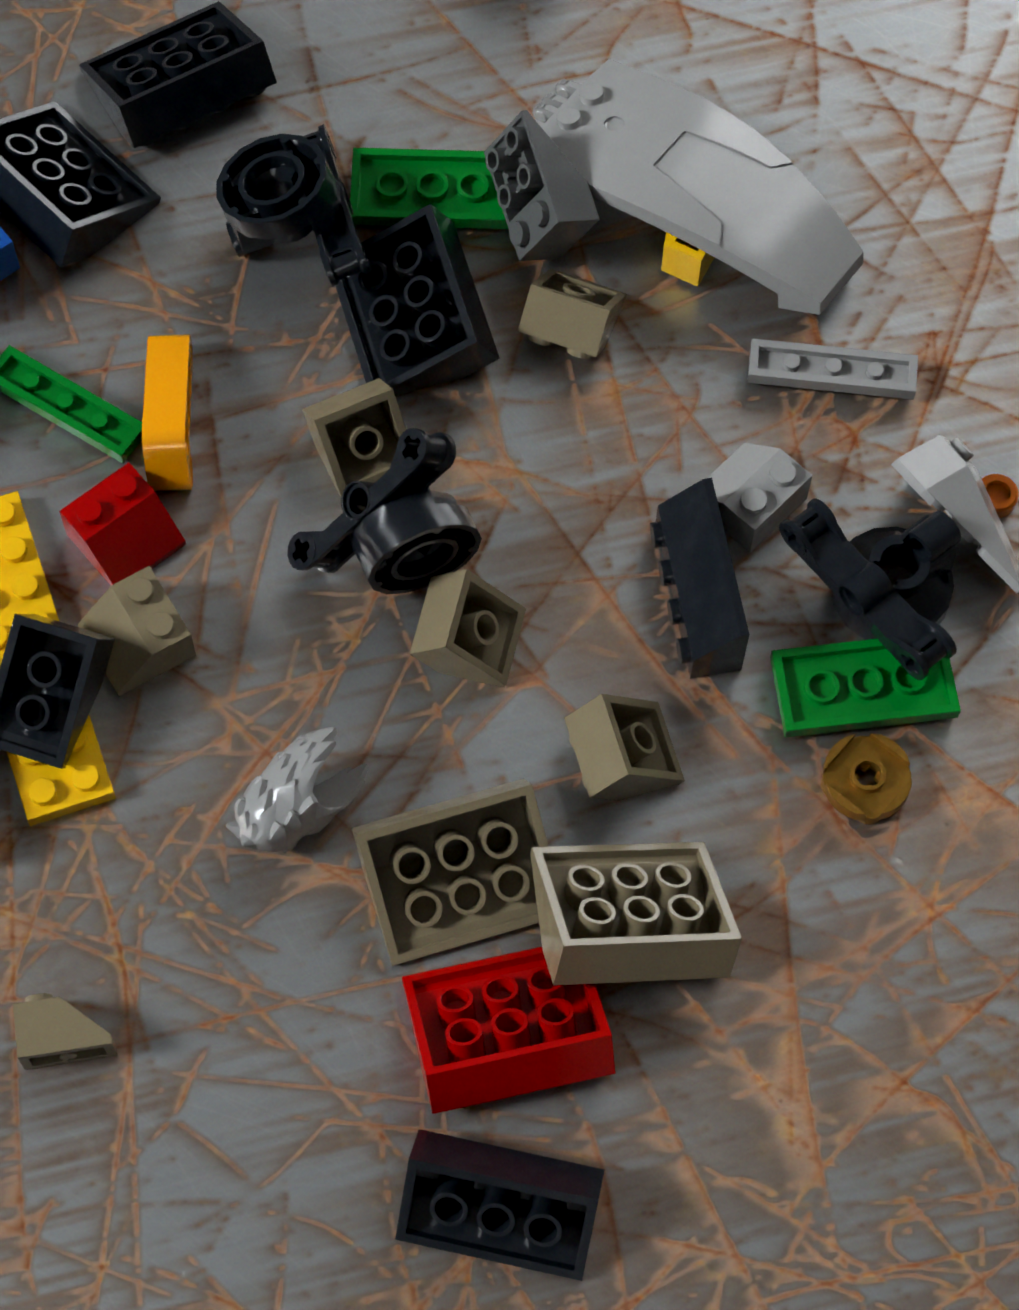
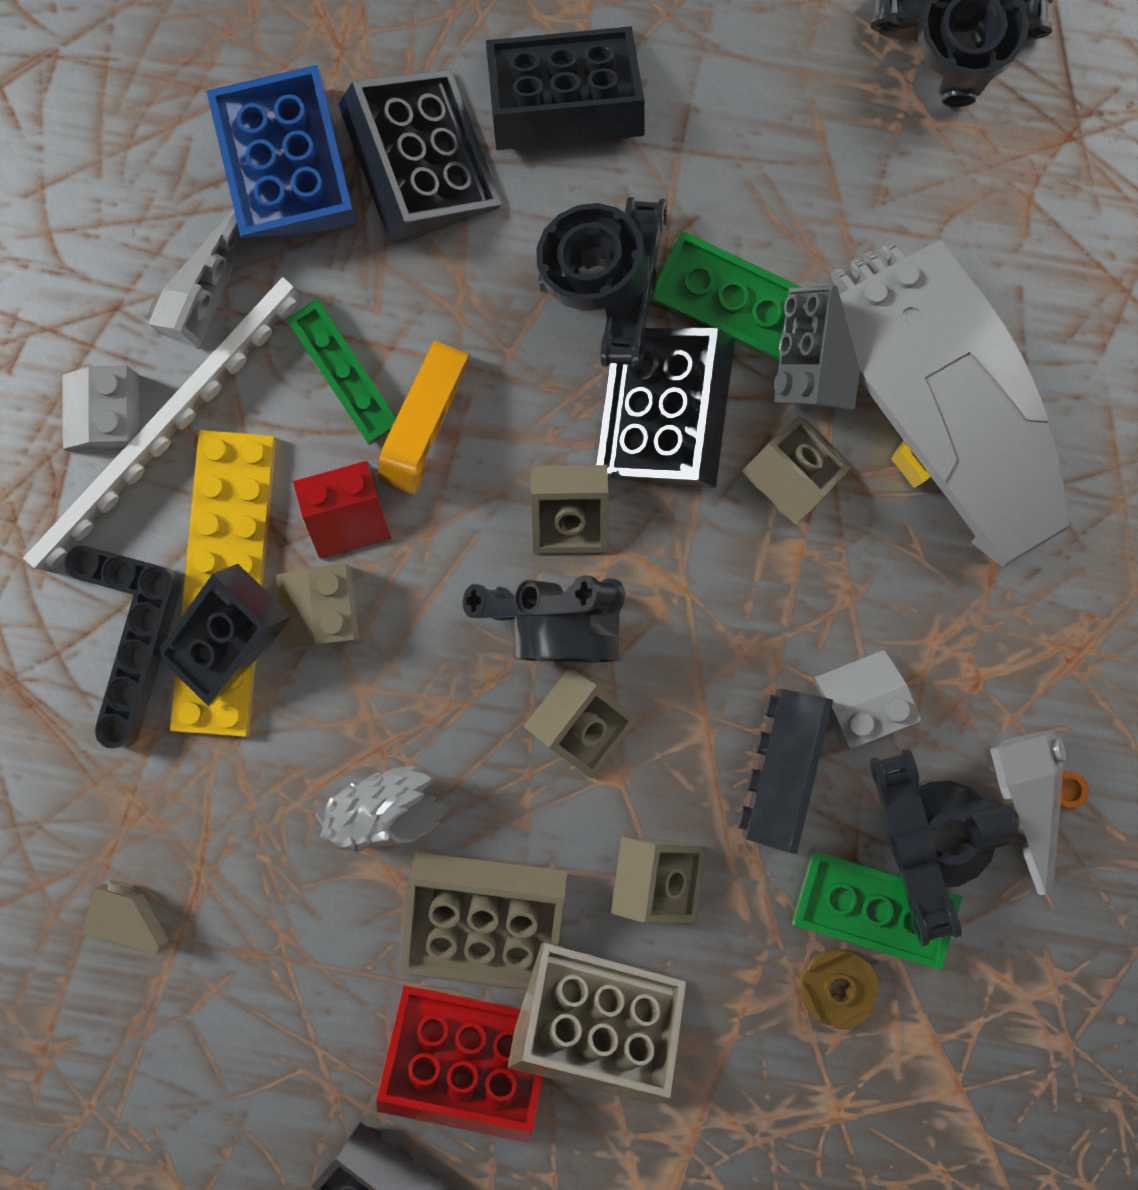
camera: 25 degrees right, 20 degrees up
light grey plate [747,338,918,400] -> none

